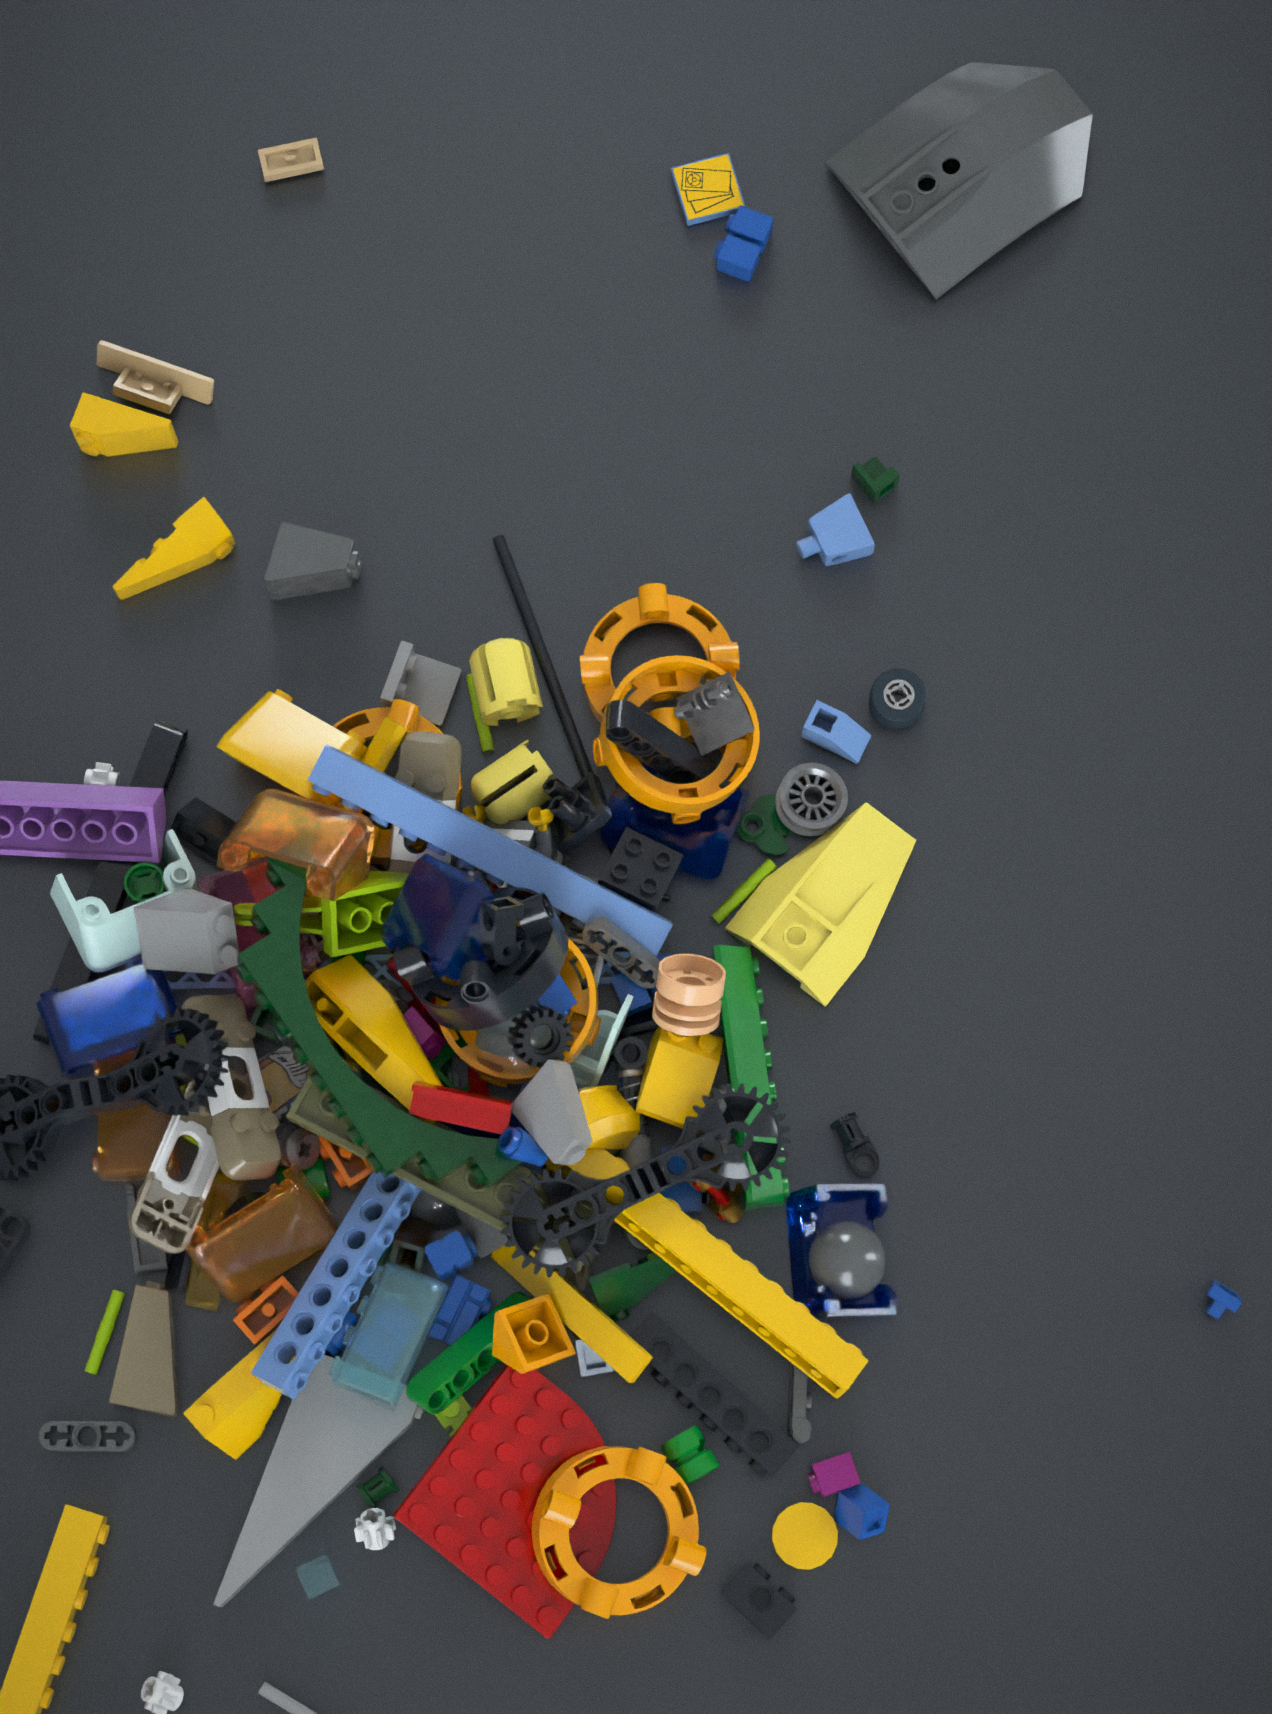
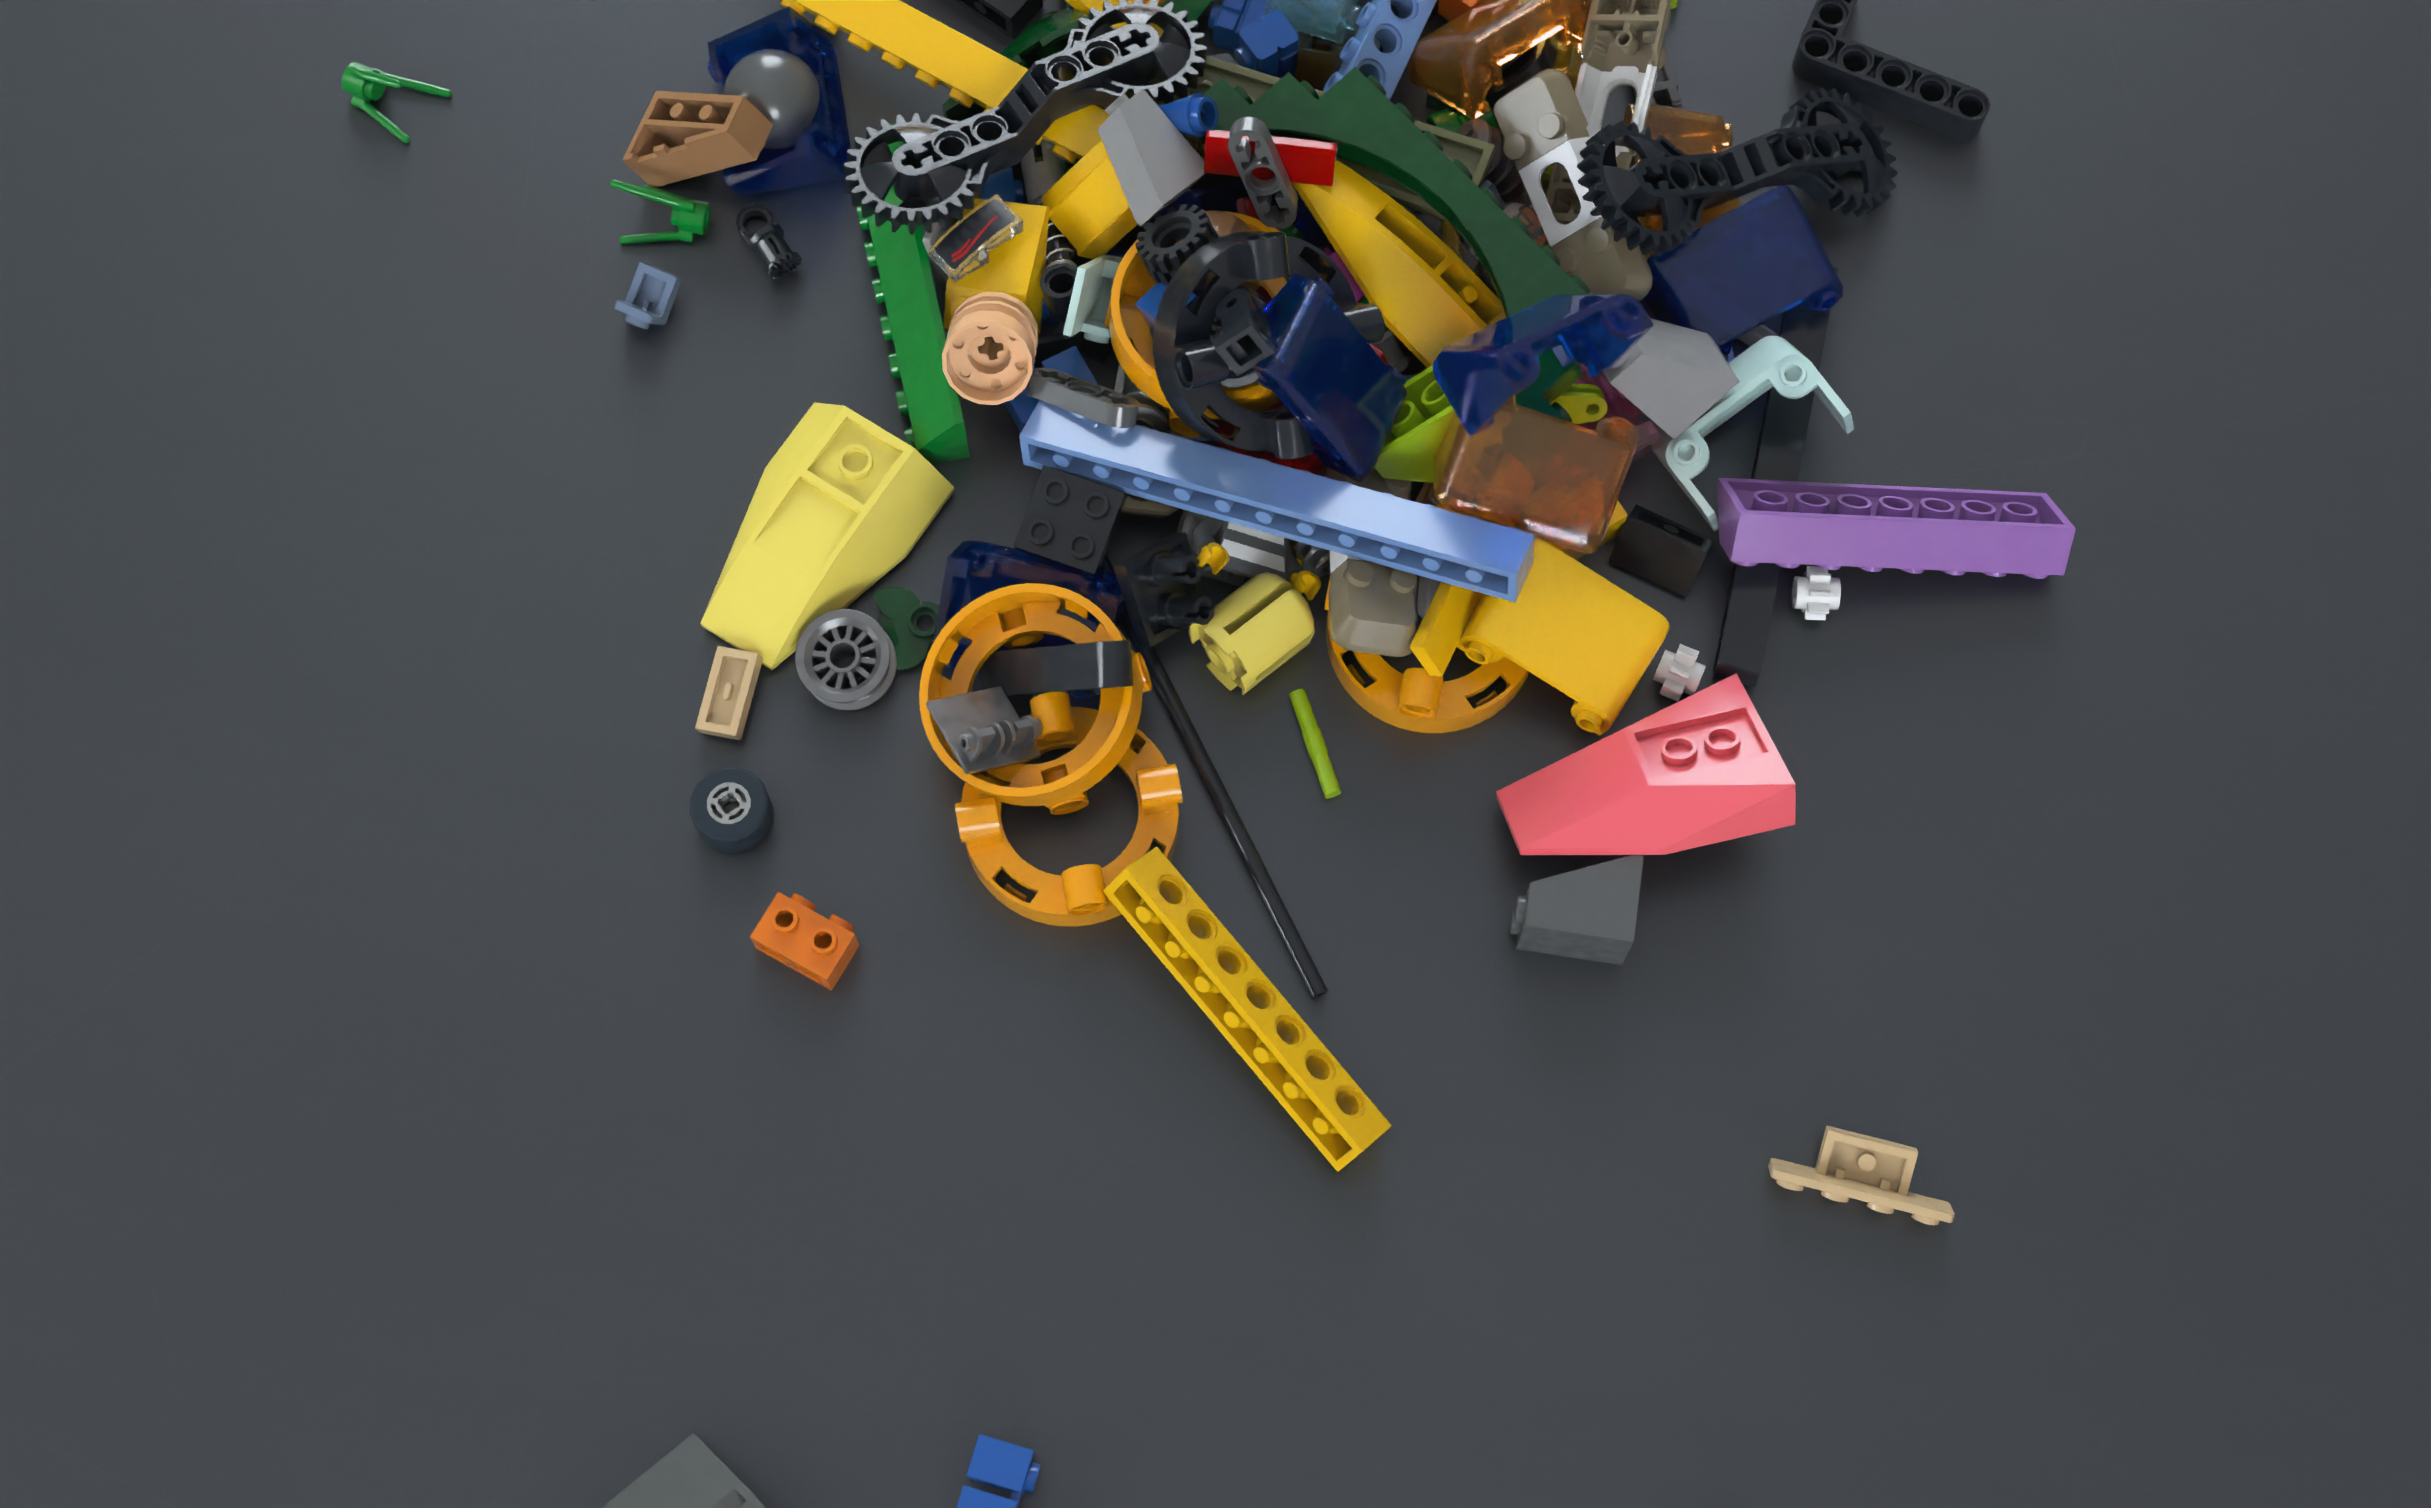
camera: 175 degrees right, 5 degrees down
yellow slope [70,392,179,457] -> none
yellow wedge [112,497,235,600] -> none
green wheel [124,862,167,905] -> none
light grey bracket [380,640,462,727] -> none
light yellow cylinder [469,638,543,726] -> none
lime piece [710,859,777,925] -> none
medium blue torso [796,493,875,566] -> none
medium blue slope [801,700,872,764] -> none
dark green panel [851,457,900,503] -> none
blue tile [1206,1279,1242,1320] -> none
none -> green plant [341,61,452,143]
none -> green plant [610,179,710,244]
none -> sand blue bracket [614,262,683,329]
none -> medium nougat wedge [622,91,773,188]
none -> tan plate [695,646,763,741]
none -> orange brick [750,892,860,991]
none -> slope [929,194,1023,283]
none -> yellow brick [1103,847,1392,1172]
none -> dark grey beam [1228,117,1298,229]
none -> clear blue windscreen [1433,293,1654,437]
none -> coral wedge [1496,673,1796,855]
none -> white gear [1653,644,1706,702]

